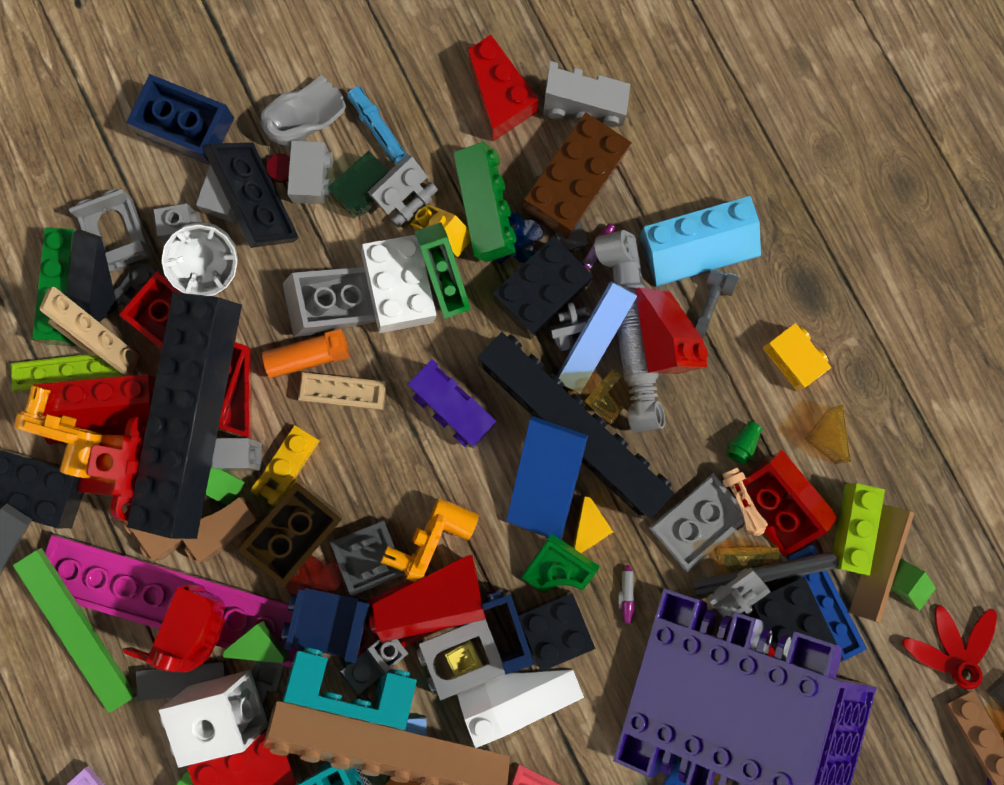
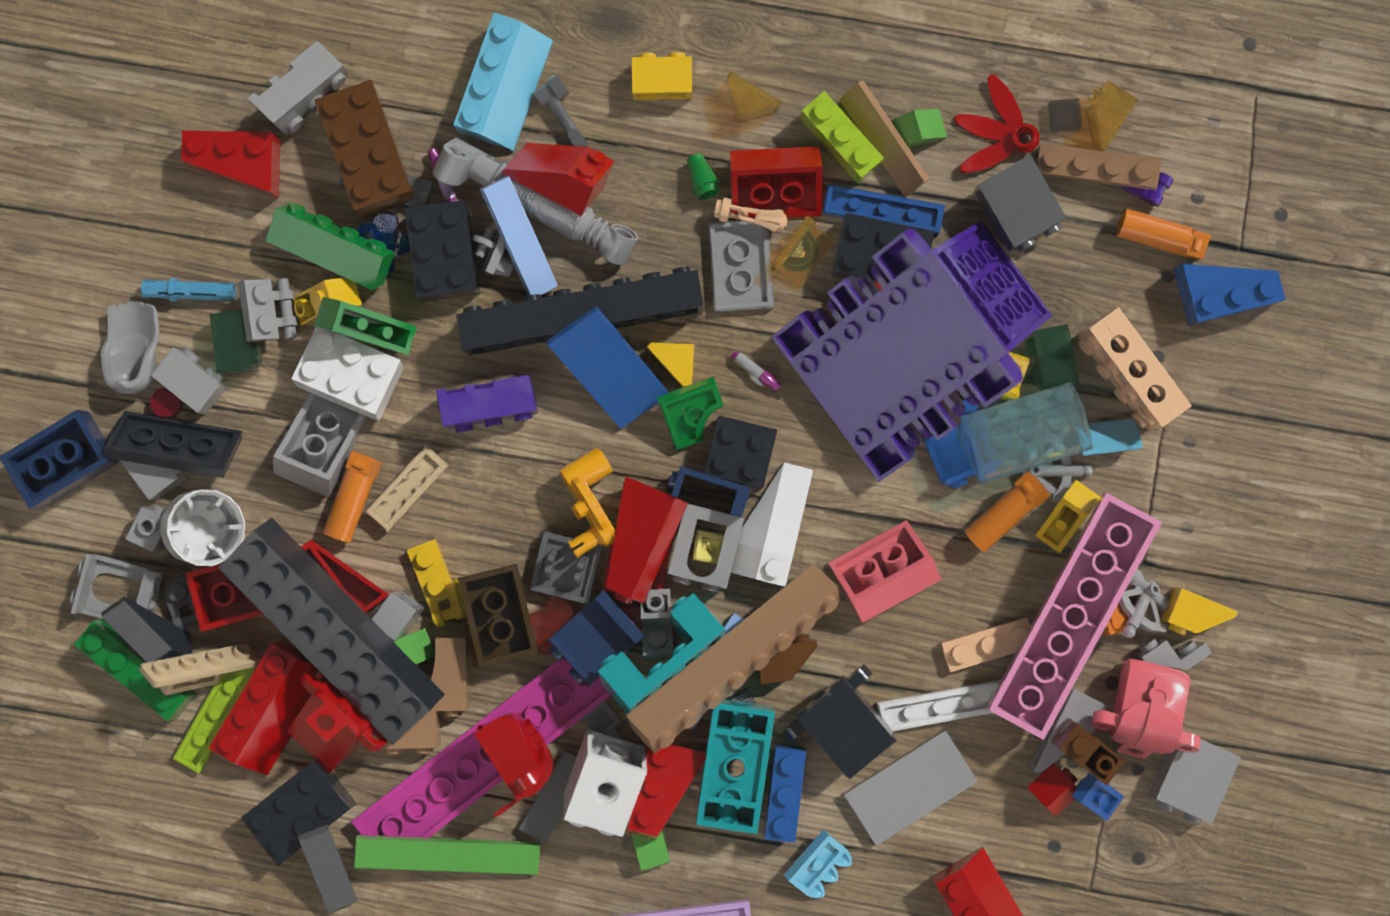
camera: 50 degrees left, 5 degrees up
light orange piece [13,385,102,478] -> none
bright green slope [223,621,290,664] -> none
clear yellow panel [584,369,624,424] -> none
dark grey axle [693,552,837,597] -> none
light grey hips [708,567,770,618] -> none
none -> dark grey brick [974,155,1067,252]

